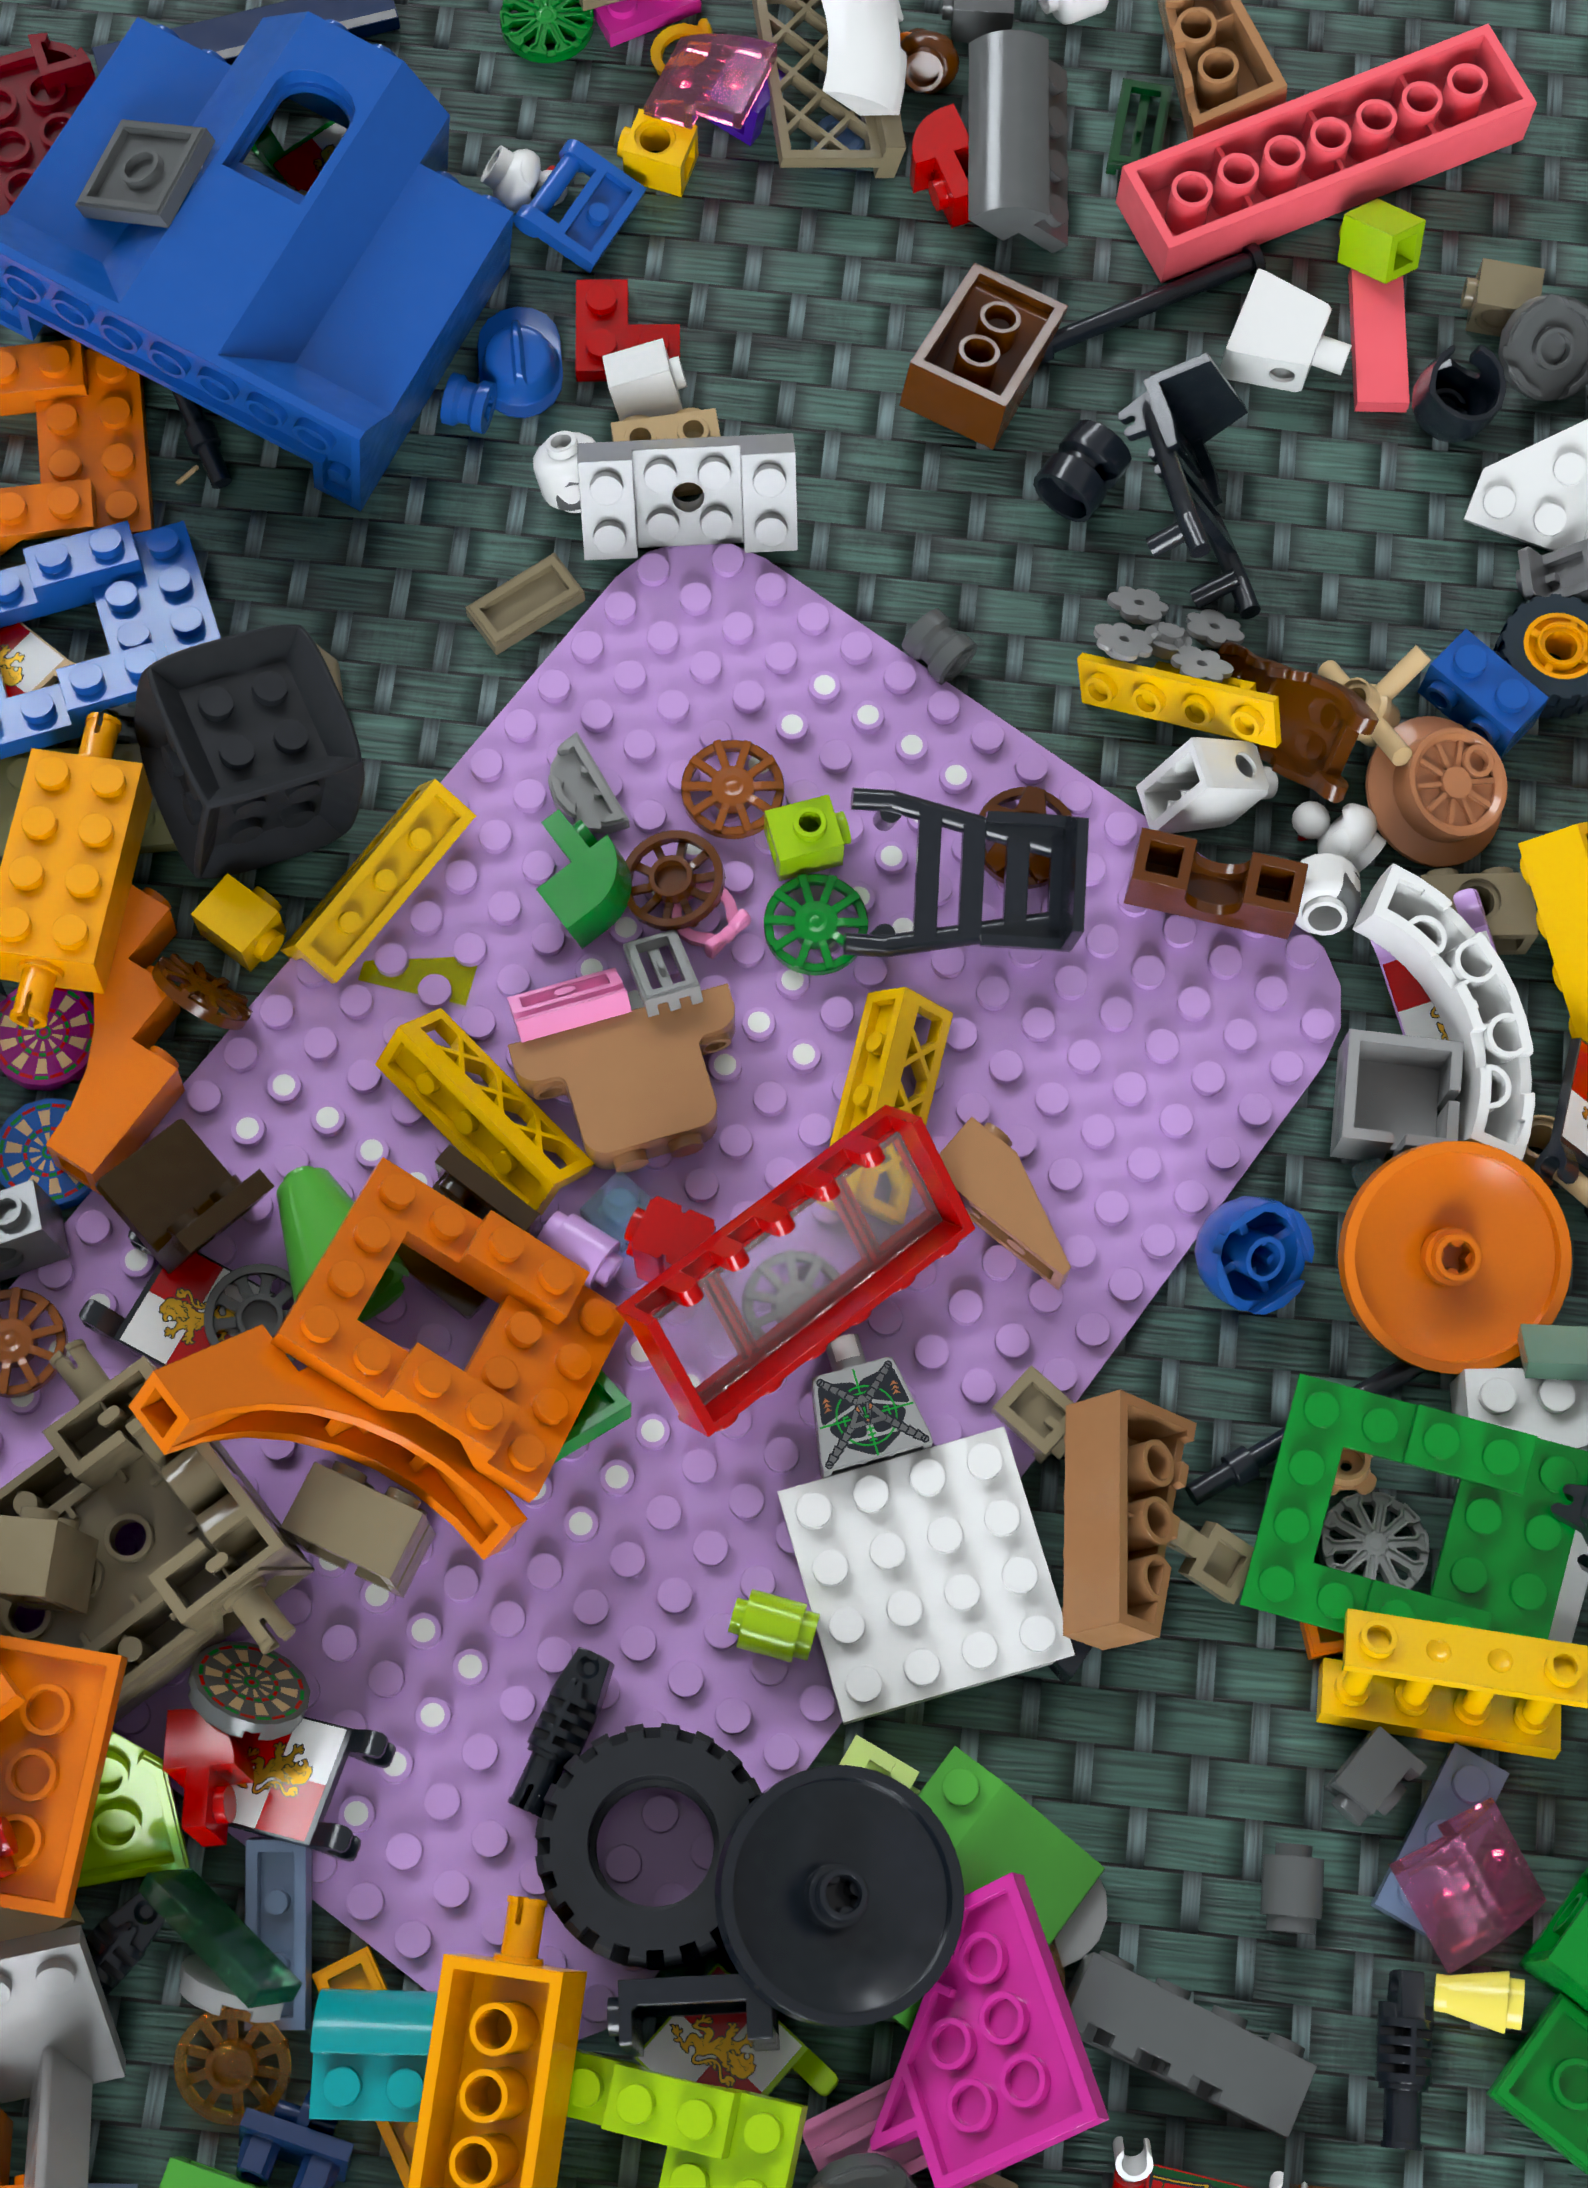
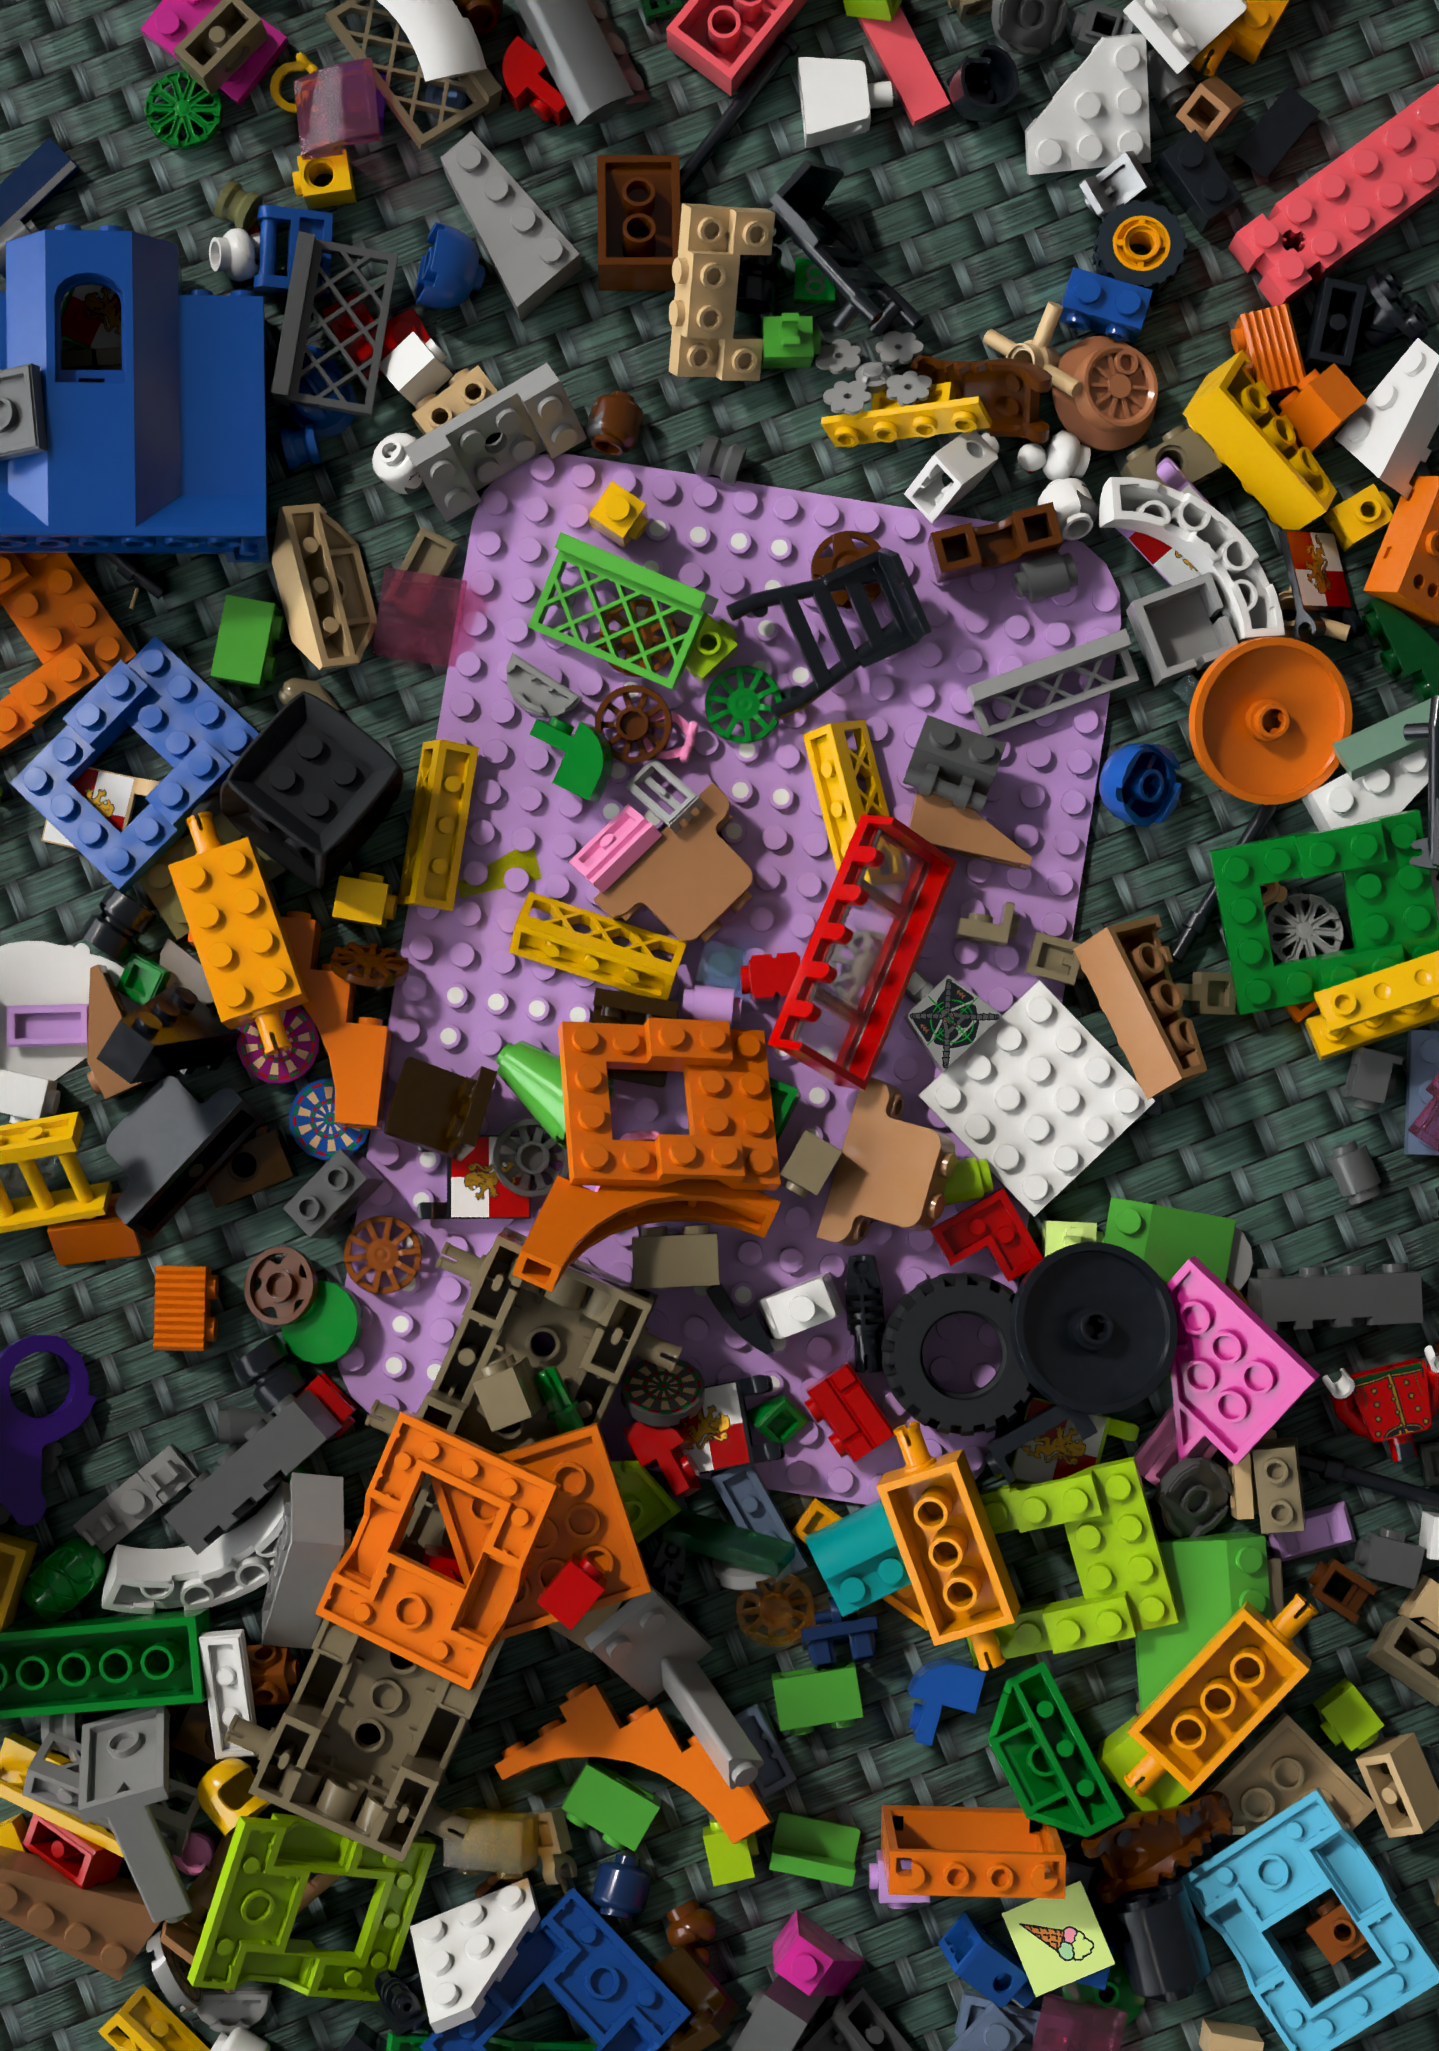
camera: 25 degrees left, 15 degrees up
none -> bright green brick [210,595,285,691]
none -> olive wheel [214,180,263,232]
none -> dark grey fence [271,231,398,418]
none -> tan wedge [272,503,378,670]
none -> clear pink slope [373,567,467,667]
none -> blue cylinder [415,222,485,310]
none -> light grey wedge [440,131,582,322]
none -> bright green fence [528,532,719,691]
none -> green axle [534,1366,585,1434]
none -> reddish brown head [585,391,644,456]
none -> yellow brick [588,481,649,549]
none -> tan bracket [669,203,775,381]
none -> black slope [706,1282,774,1354]
none -> green slope [747,1394,809,1446]
none -> white torso [756,1272,845,1339]
none -> bright green brick [760,313,821,369]
none -> dark tan brick [780,1130,843,1198]
none -> green tile [794,258,835,305]
none -> red brick [804,1362,894,1462]
none -> medium nougat brick [816,1077,957,1246]
none -> dark grey brick [903,715,1006,812]
none -> red plate [930,1188,1043,1282]
none -> dark tan bracket [954,901,1020,948]
none -> light grey fence [966,628,1139,737]
none -> dark grey brick [1014,552,1078,603]

